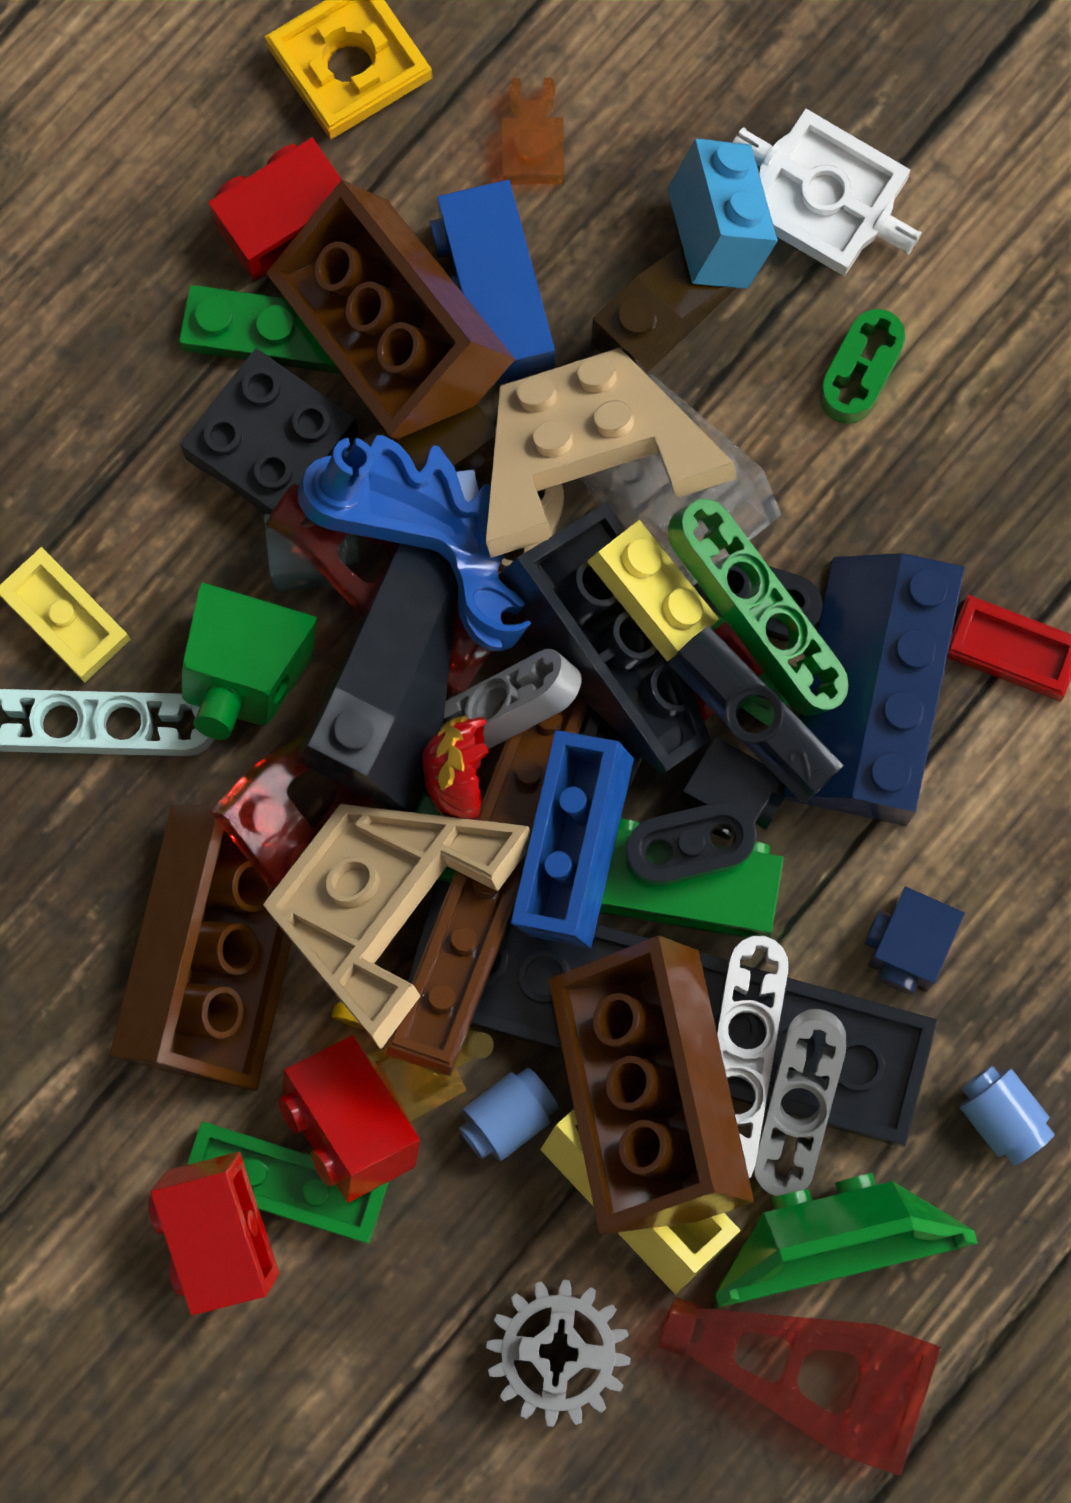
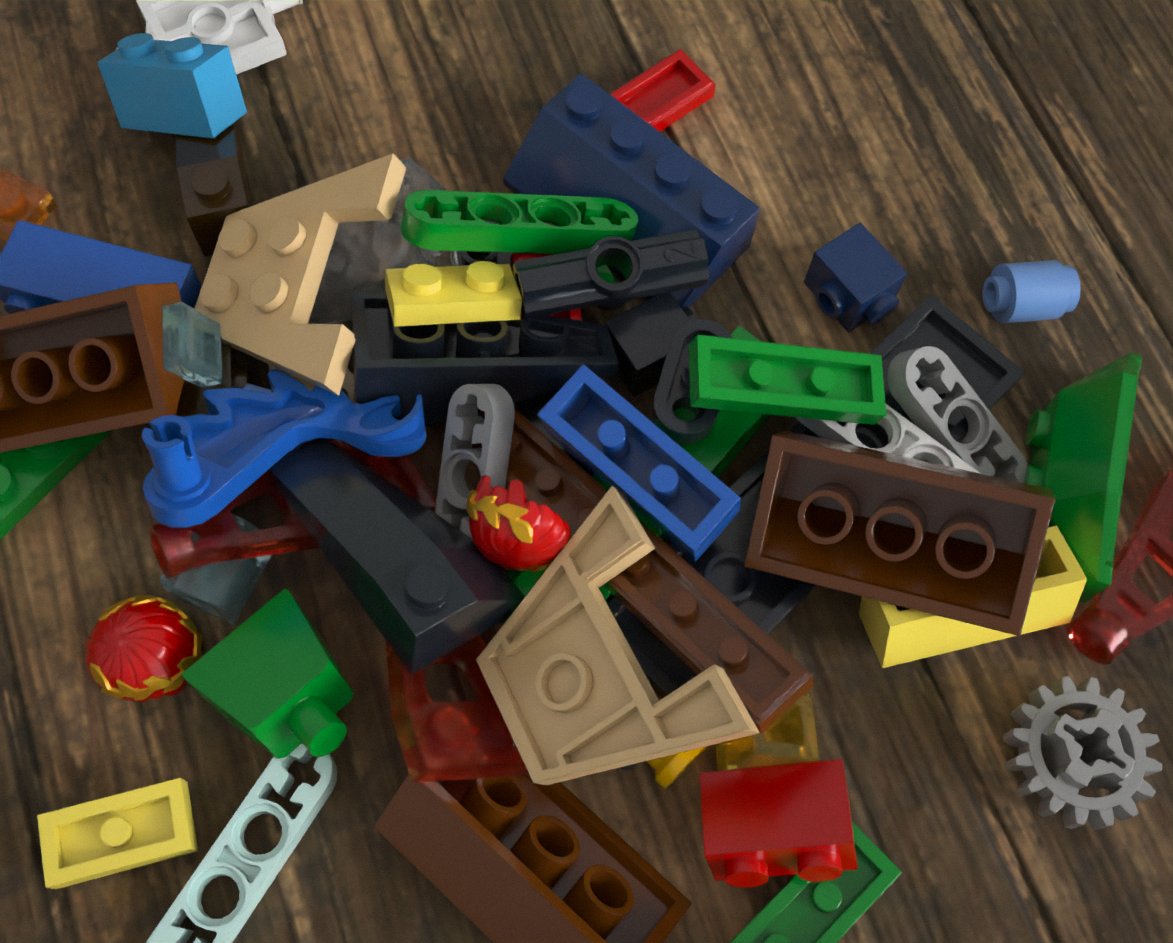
camera: 65 degrees left, 10 degrees down
black brick [180,348,359,529] -> none
medium blue brick [459,1067,559,1162] -> none
green beam [820,309,906,424] -> none
none -> red hair [85,595,203,702]
none -> clear light blue tile [162,302,222,388]
none -> green plate [689,335,886,425]

